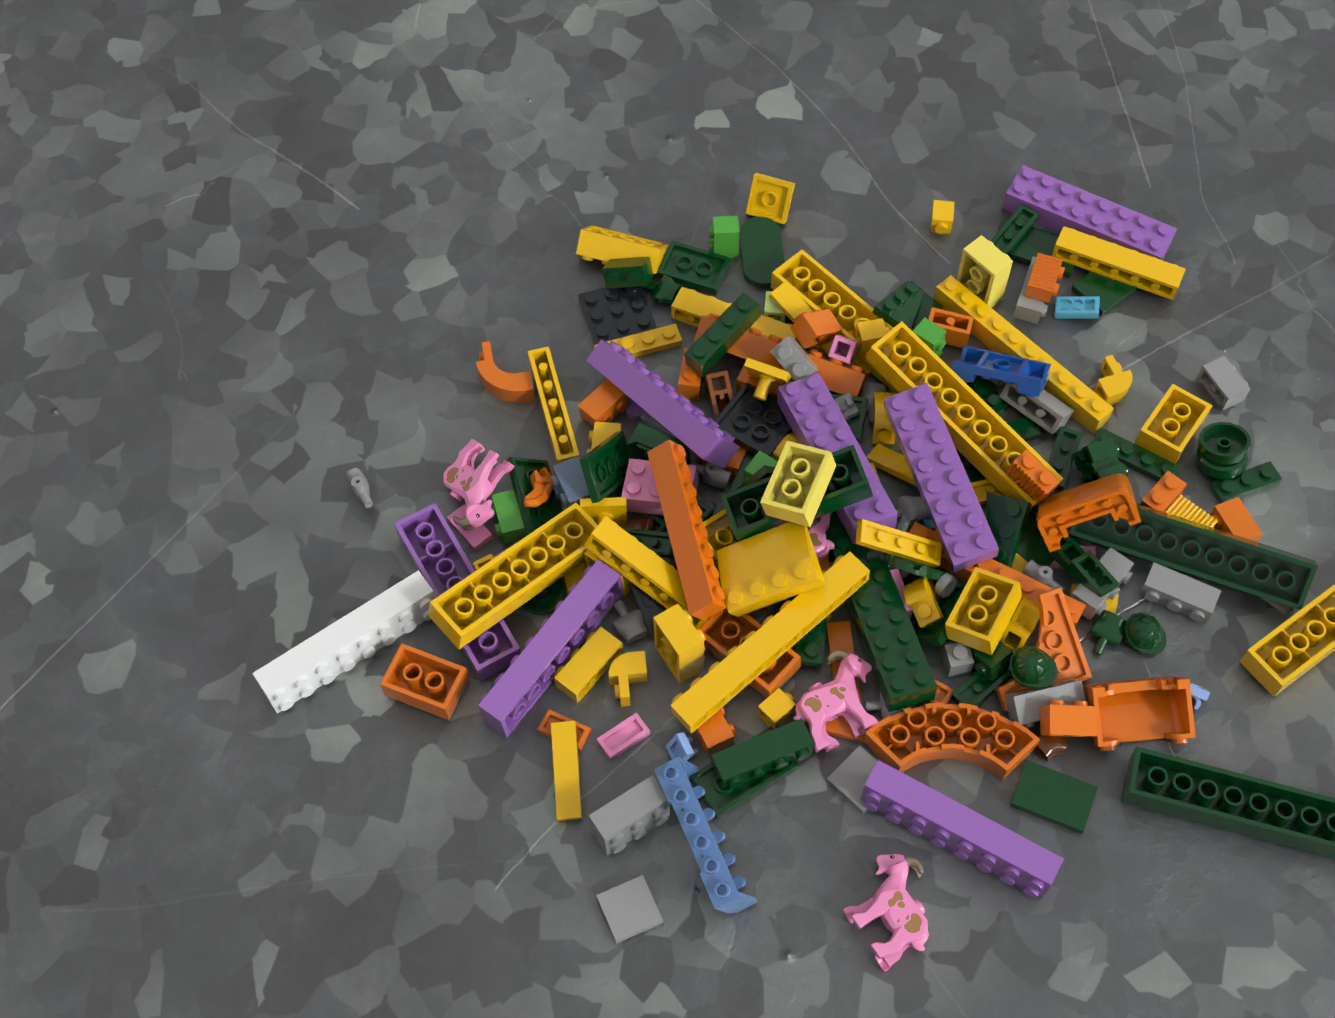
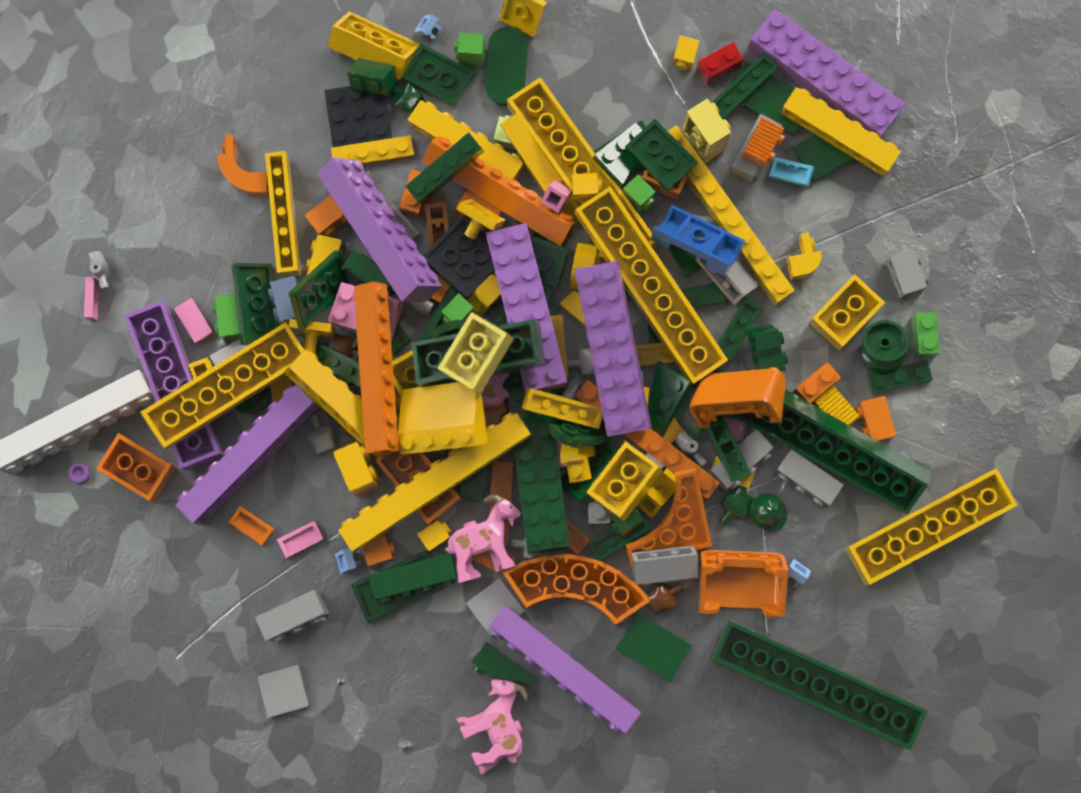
camera: 10 degrees right, 20 degrees up
bright pink animal [443,439,515,531] -> none
orange piece [523,467,553,507] -> none
yellow tile [551,720,582,821] -> none
yellow brick [554,627,623,704] -> none
yellow brick [609,651,648,707] -> none
medium blue window [654,757,758,914] -> none
light grey brick [770,336,820,381] -> none
orange brick [790,309,843,348] -> none
light grey tile [834,392,860,420] -> none
light grey tile [935,573,957,598] -> none
orange brick [1006,449,1061,504] -> none
dark green piece [1009,646,1058,688] -> none
orange brick [1040,700,1097,737] -> none
dark green plate [1091,427,1182,482] -> none
none -> medium lavender tile [68,462,91,484]
none -> bright pink tile [84,277,99,321]
none -> light blue tile [414,14,442,39]
none -> dark green slope [471,642,537,684]
none -> dark green plate [625,119,698,192]
none -> red brick [697,42,744,86]
none -> bright green brick [911,312,940,358]

